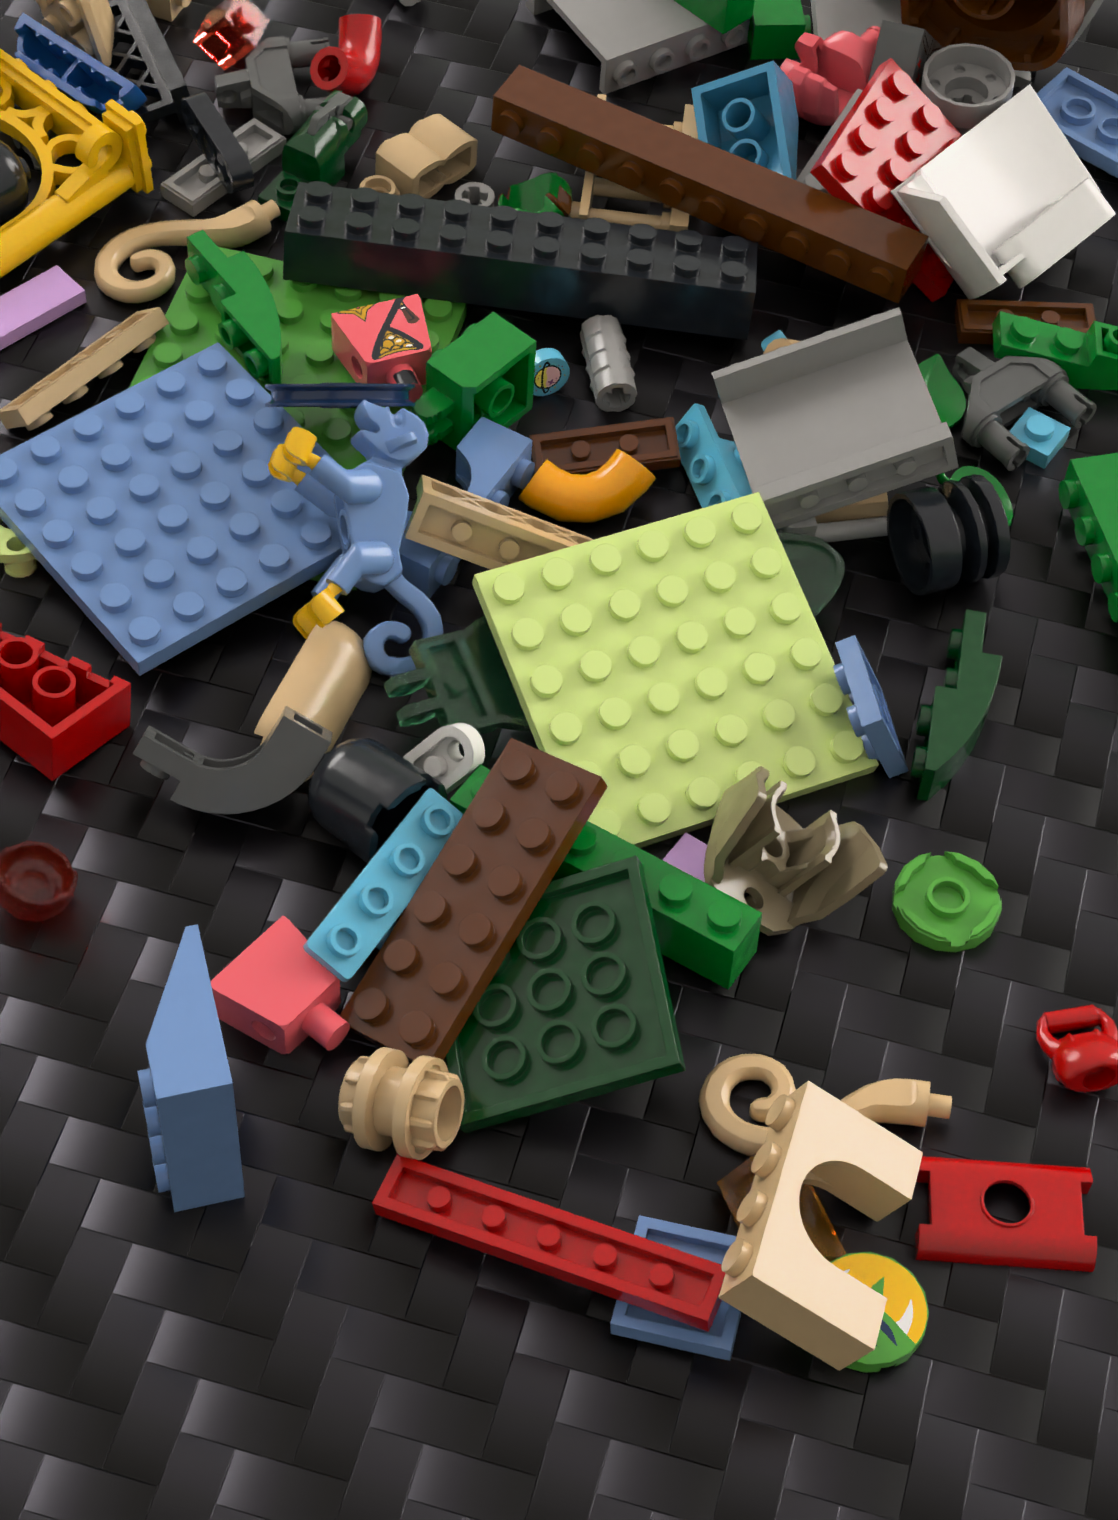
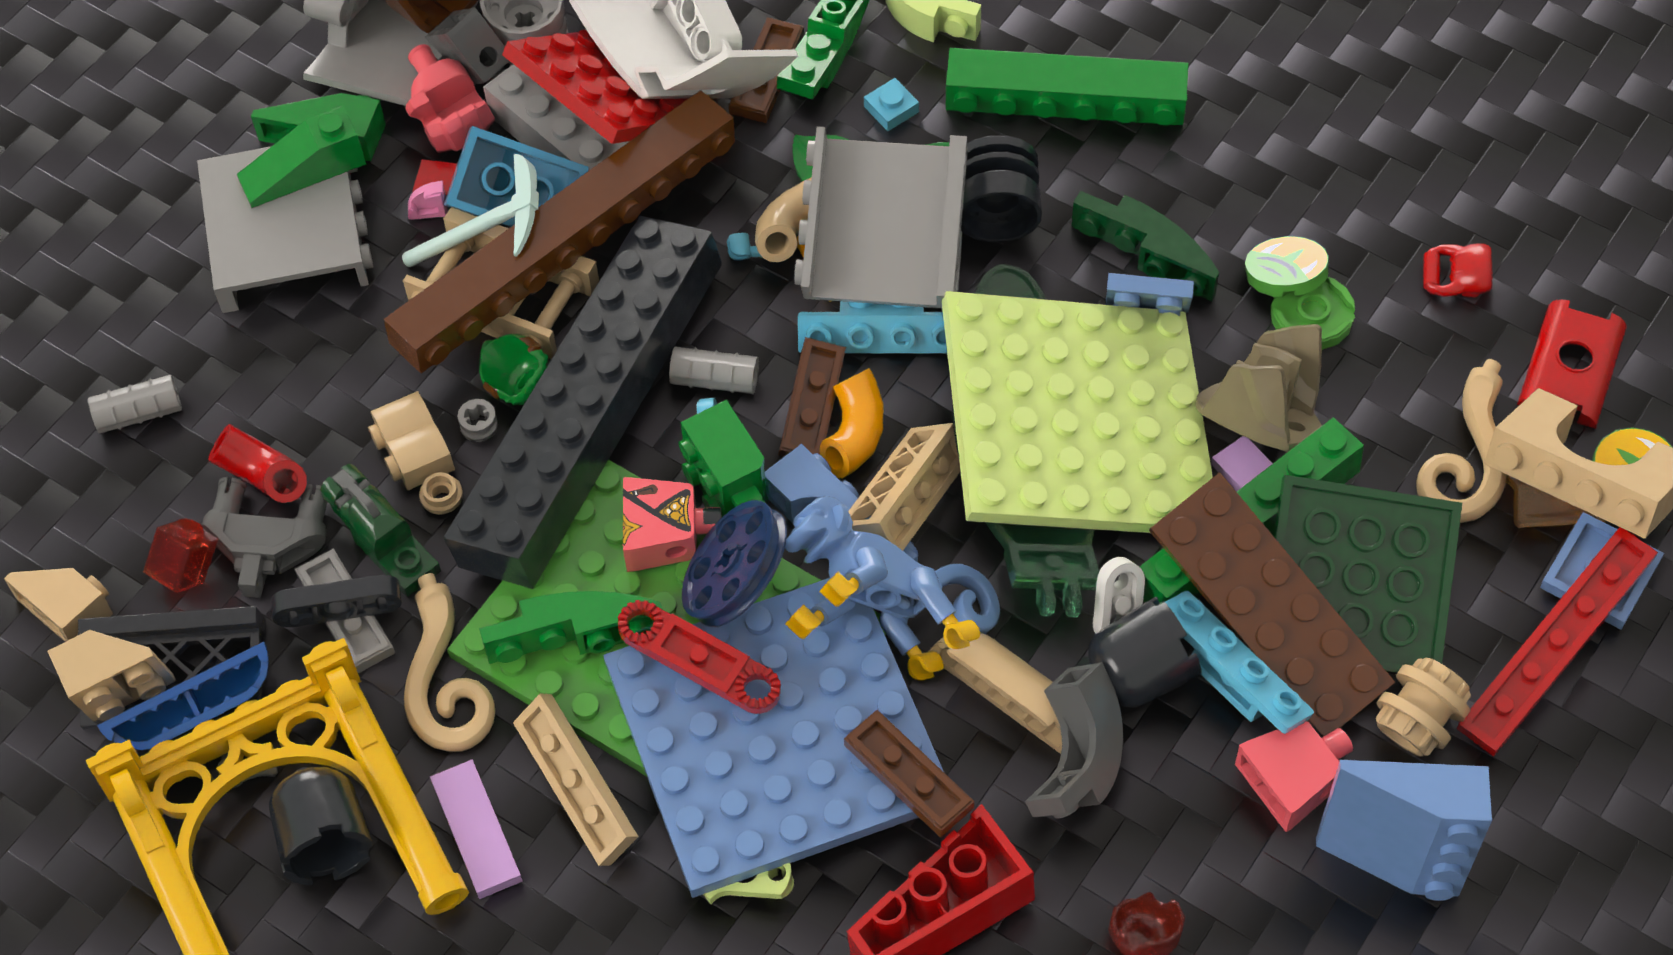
camera: 65 degrees left, 5 degrees up
dark grey connector [952,347,1097,471] -> none
none -> light aqua piece [402,154,539,267]
none -> red plate [618,600,781,714]
none -> reddish brown tile [844,710,975,838]
none -> tile [1245,236,1329,297]

